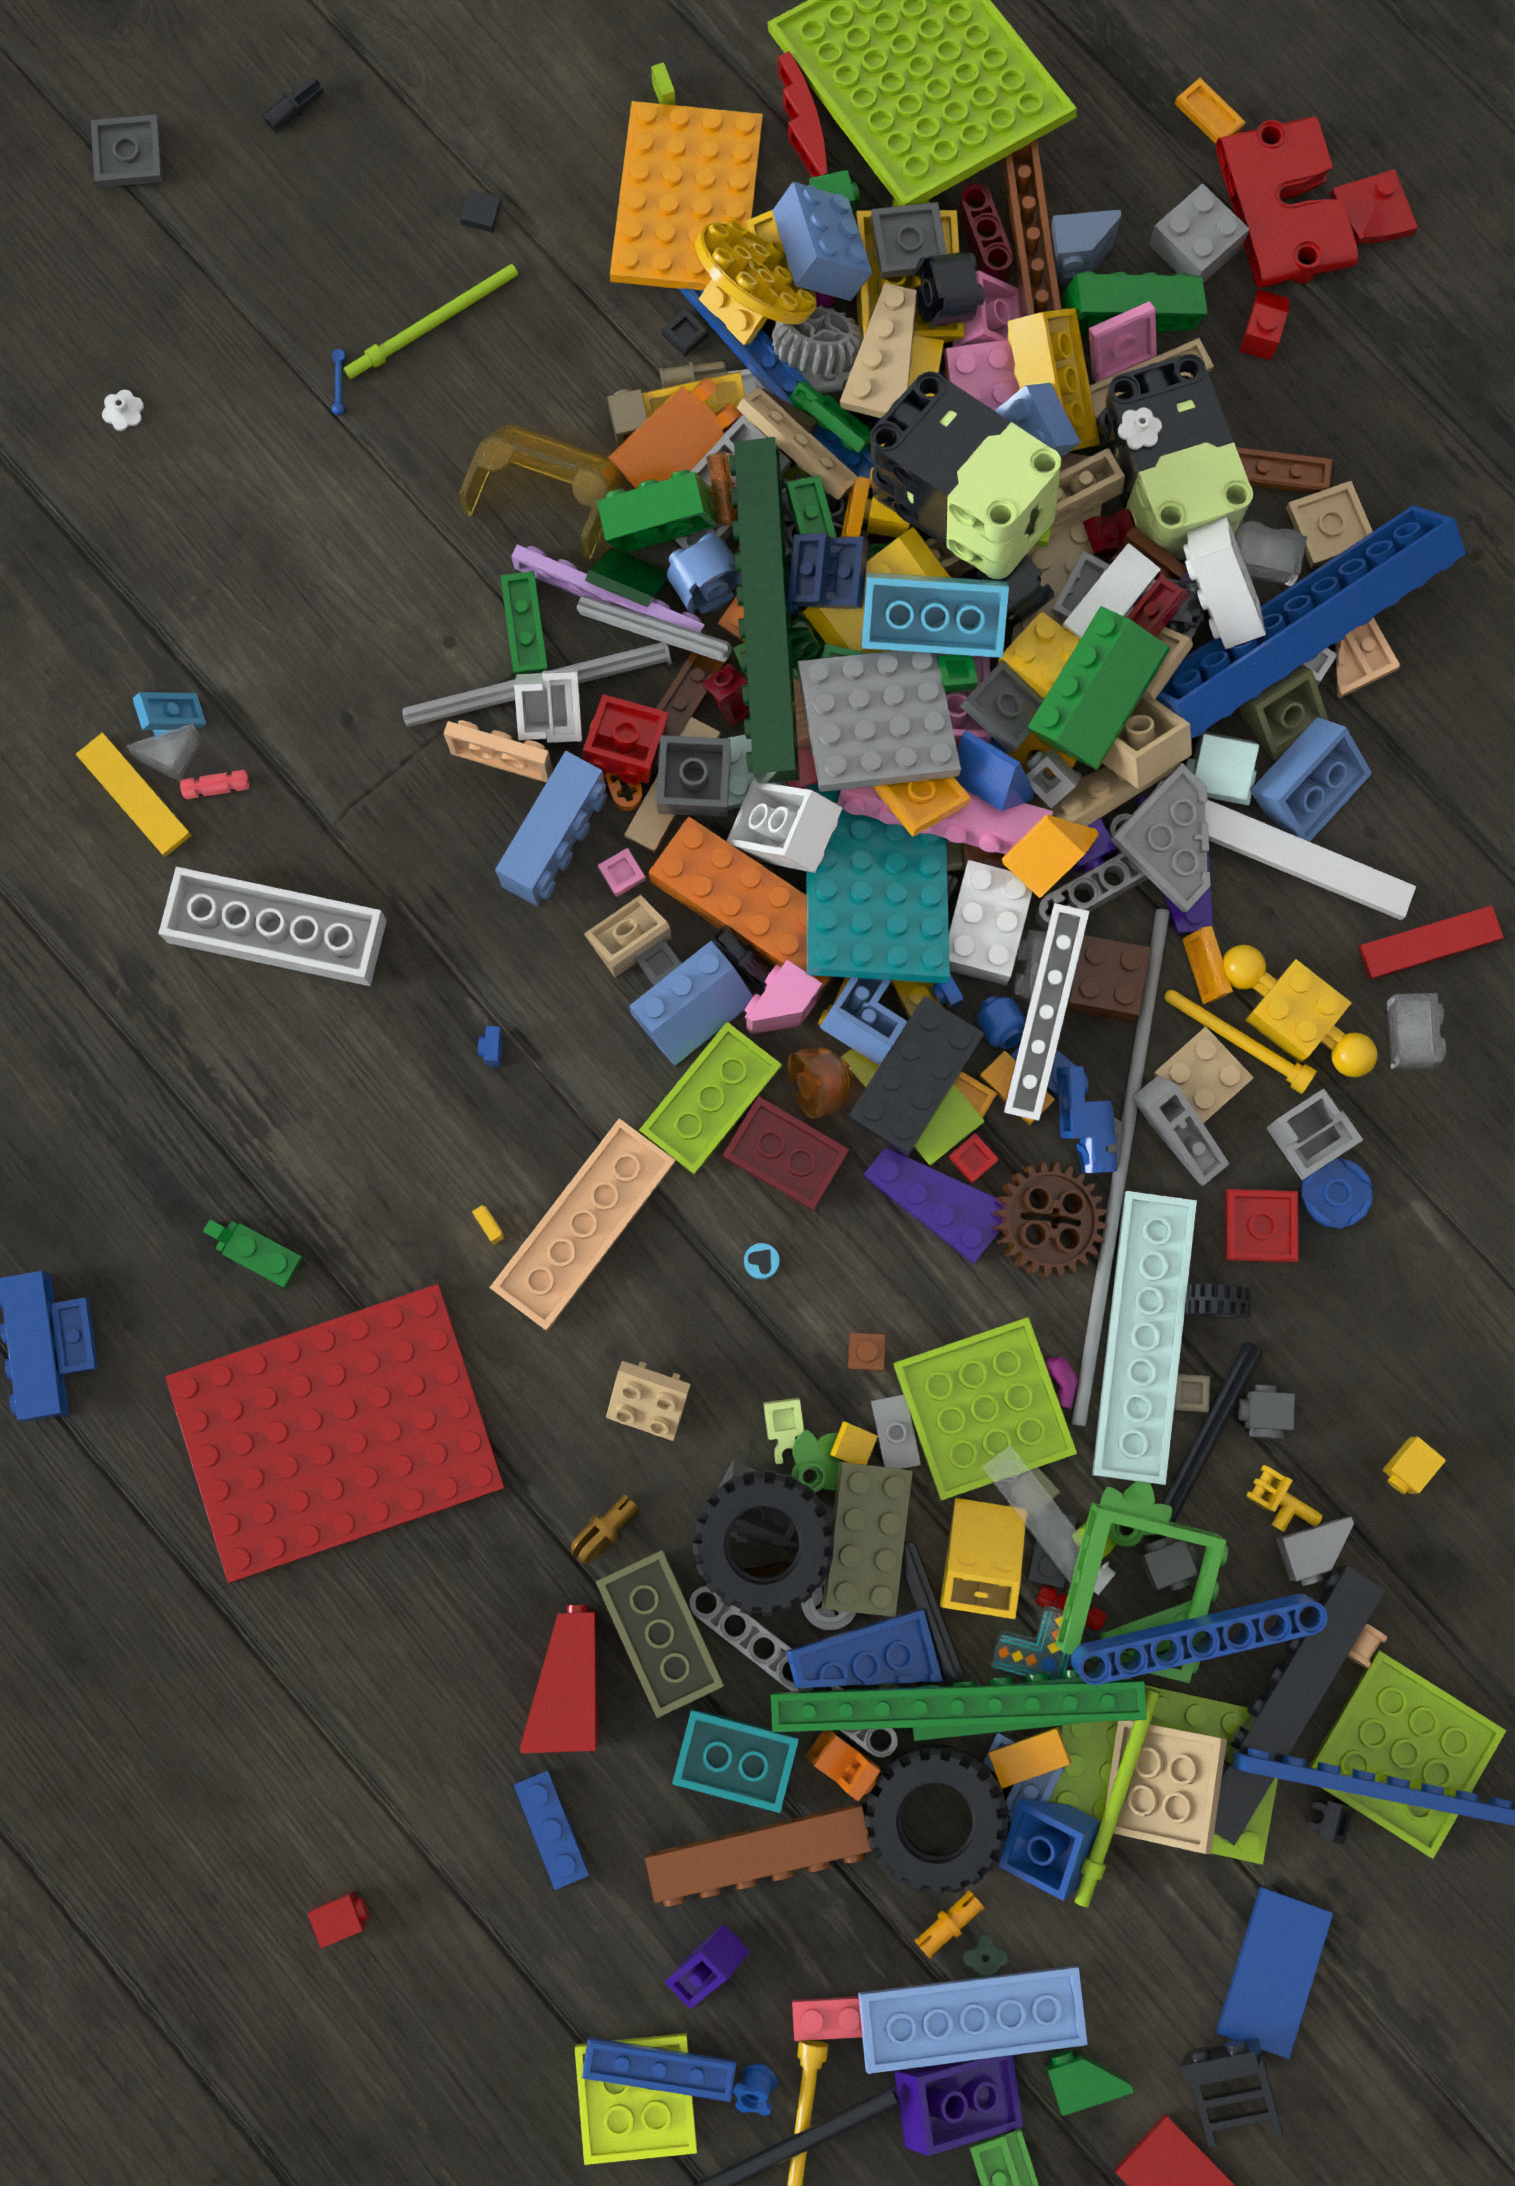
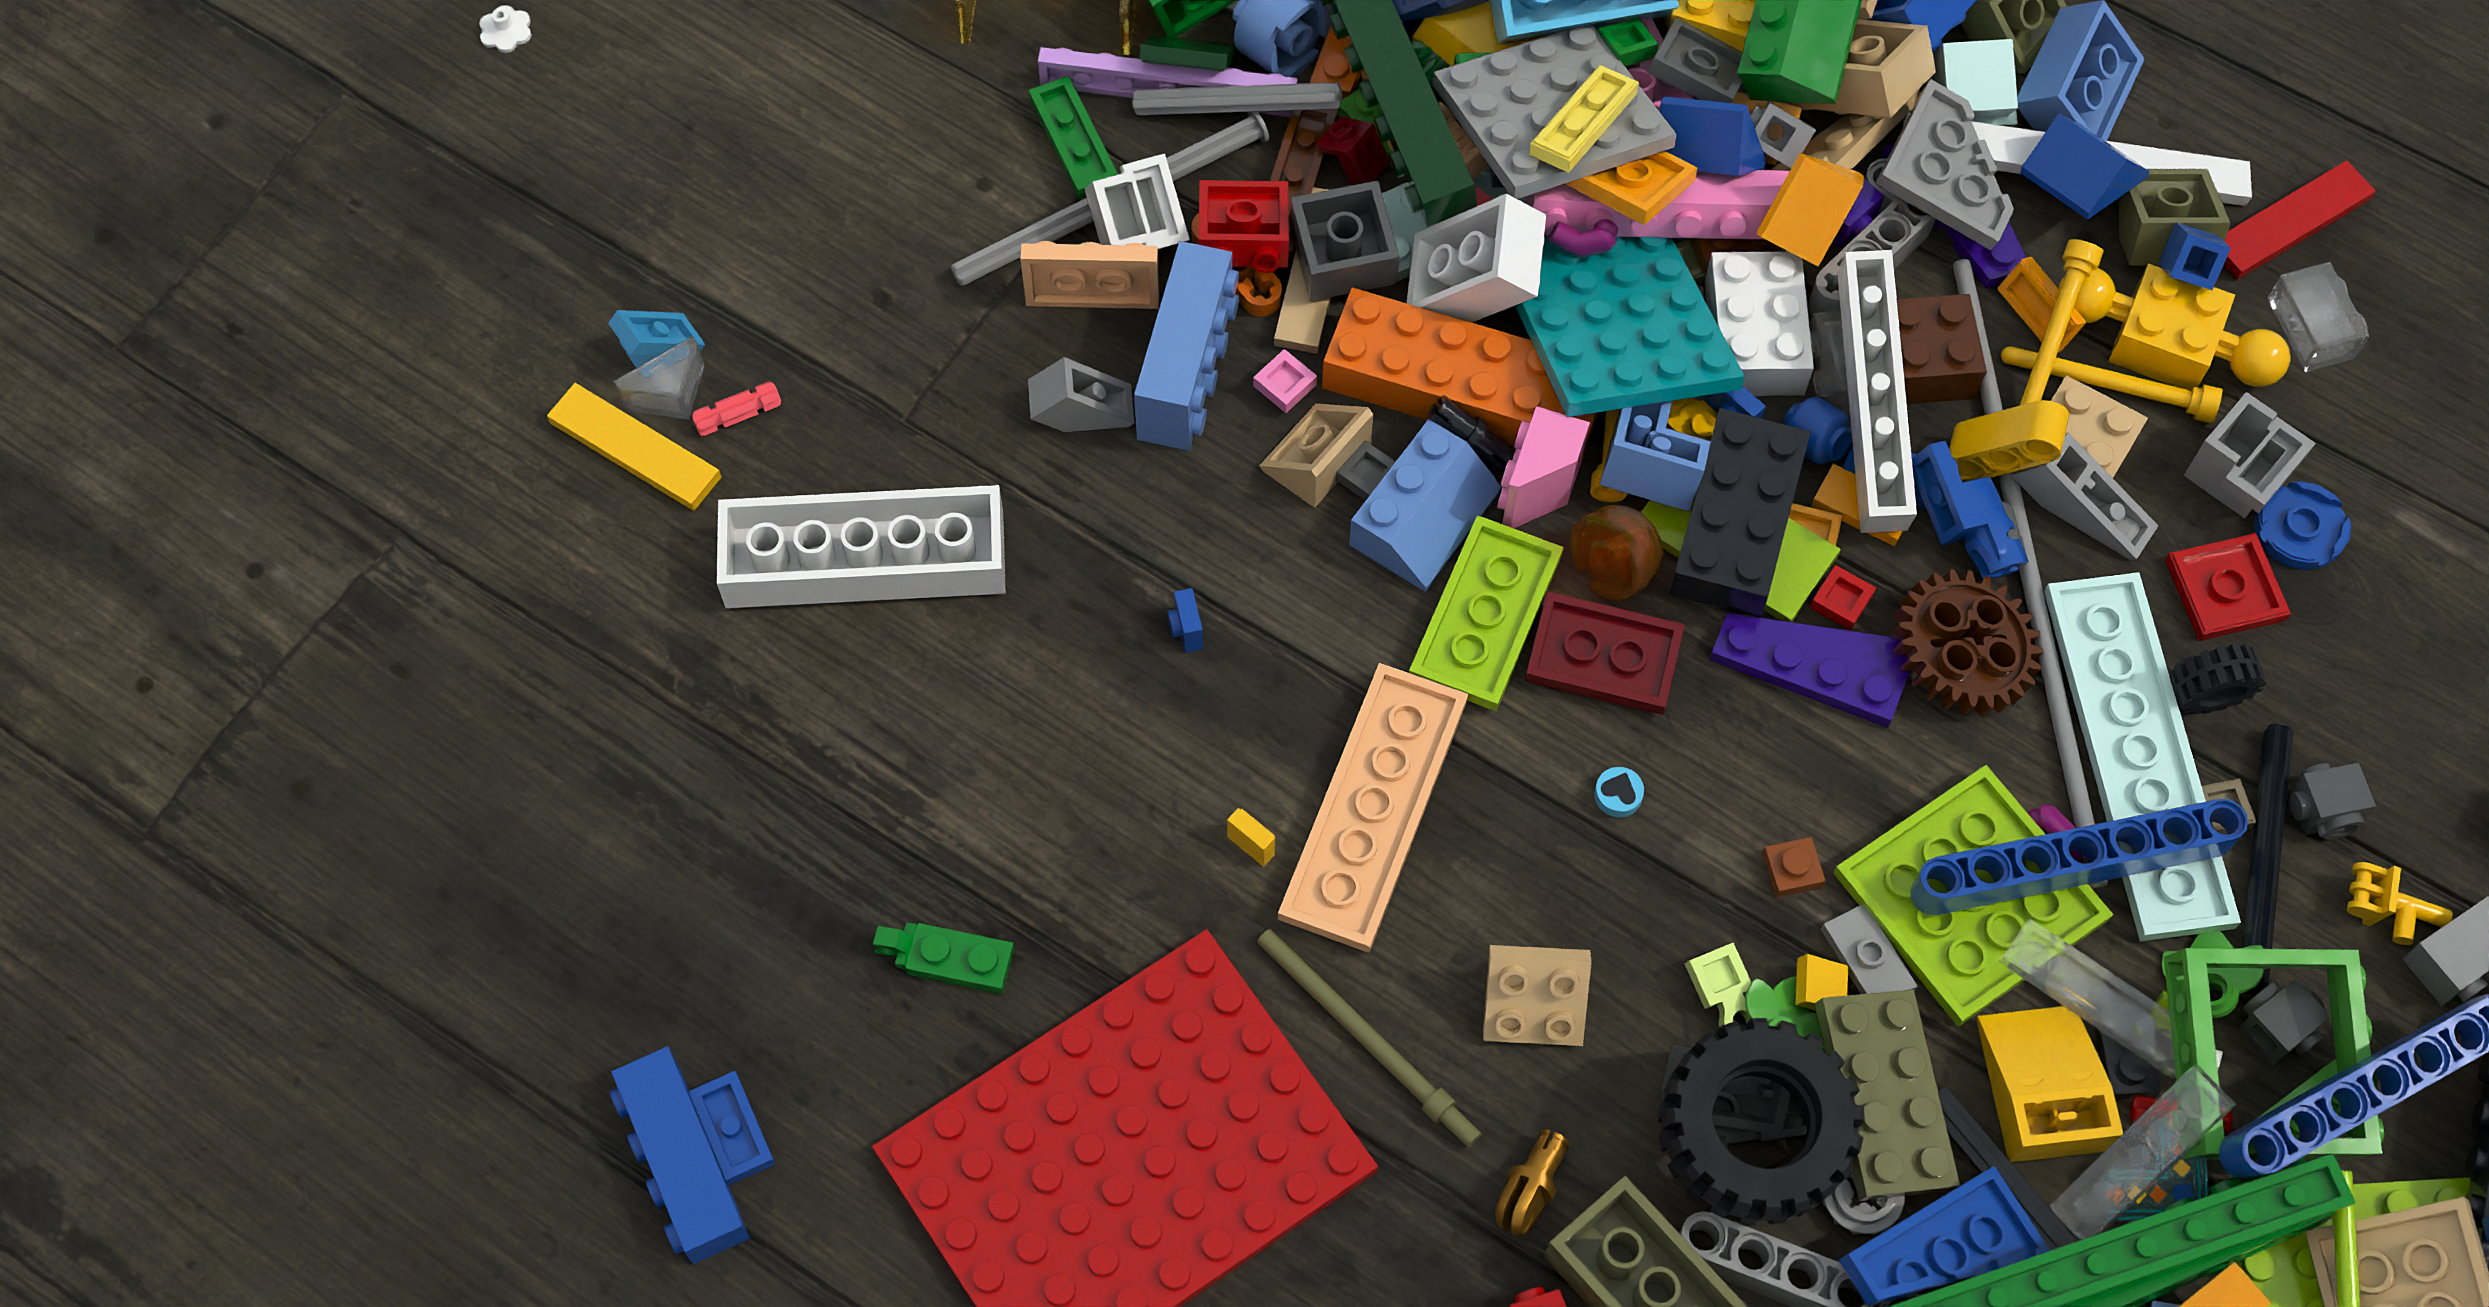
camera: 15 degrees left, 15 degrees down
none -> light grey slope [1028,357,1135,432]
none -> olive bar [1257,929,1482,1148]
none -> light yellow tile [1529,65,1639,173]
none -> magenta arm [1548,219,1618,258]
none -> blue beam [1910,799,2248,915]
none -> yellow beam [1949,400,2070,481]
none -> yellow piece [2019,239,2104,406]
none -> blue slope [2020,113,2150,220]
none -> clear plate [2049,1066,2236,1240]
none -> olive slope [2119,169,2230,267]
none -> blue brick [2158,222,2231,290]

